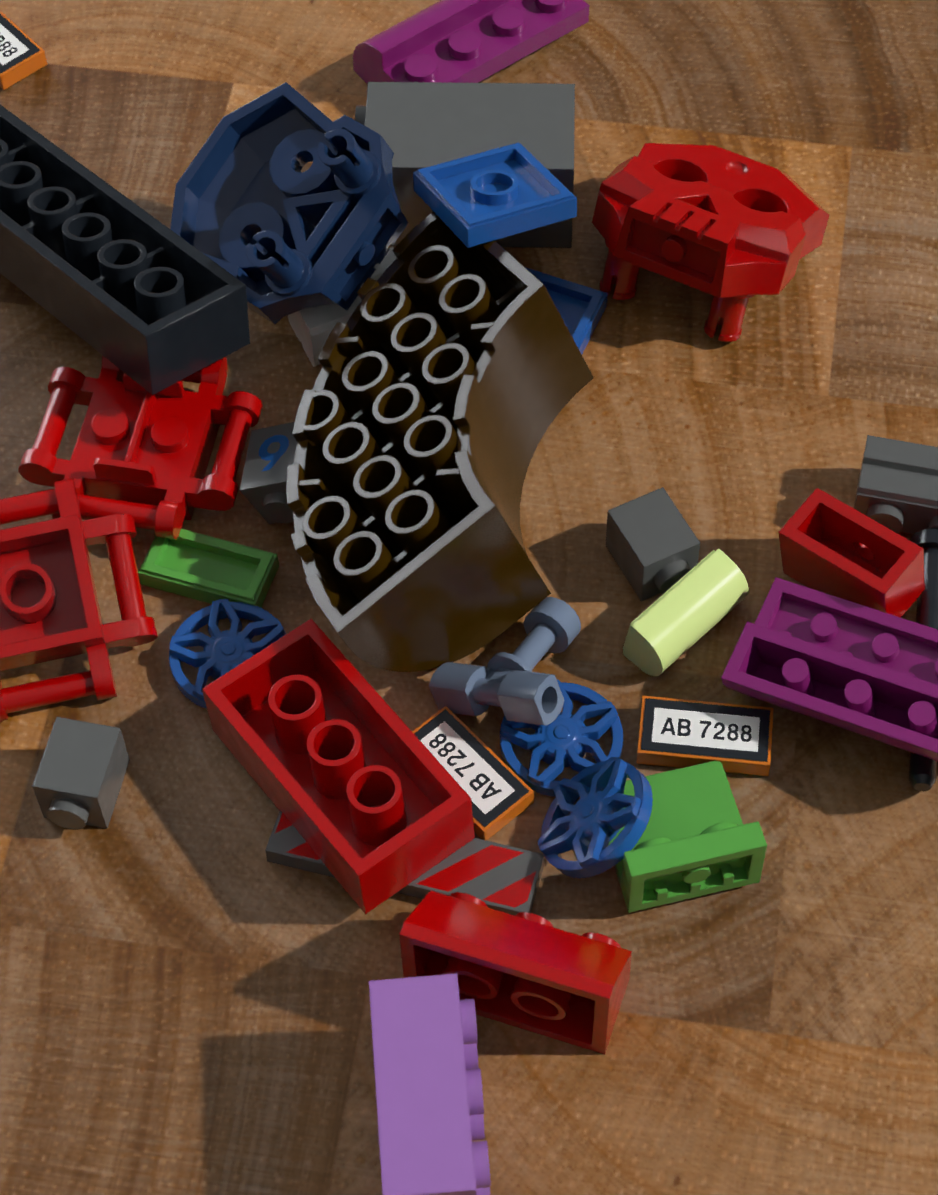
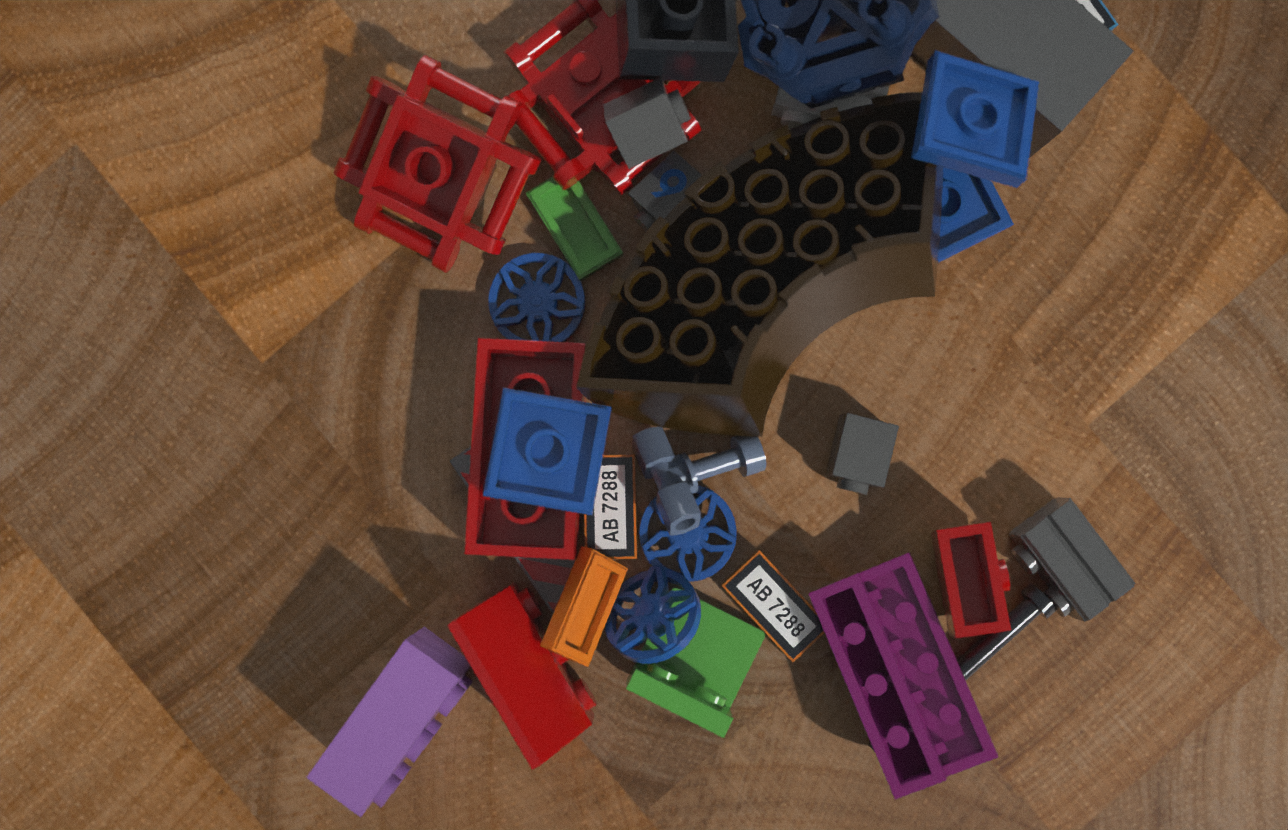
camera: 40 degrees right, 30 degrees up
dark grey brick [32,717,130,830] -> none
red brick [592,143,830,342] -> none
yellowish green brick [623,548,749,676] -> none
none -> blue tile [483,388,612,516]
none -> orange tile [540,546,628,667]
none -> dark grey brick [603,77,691,169]

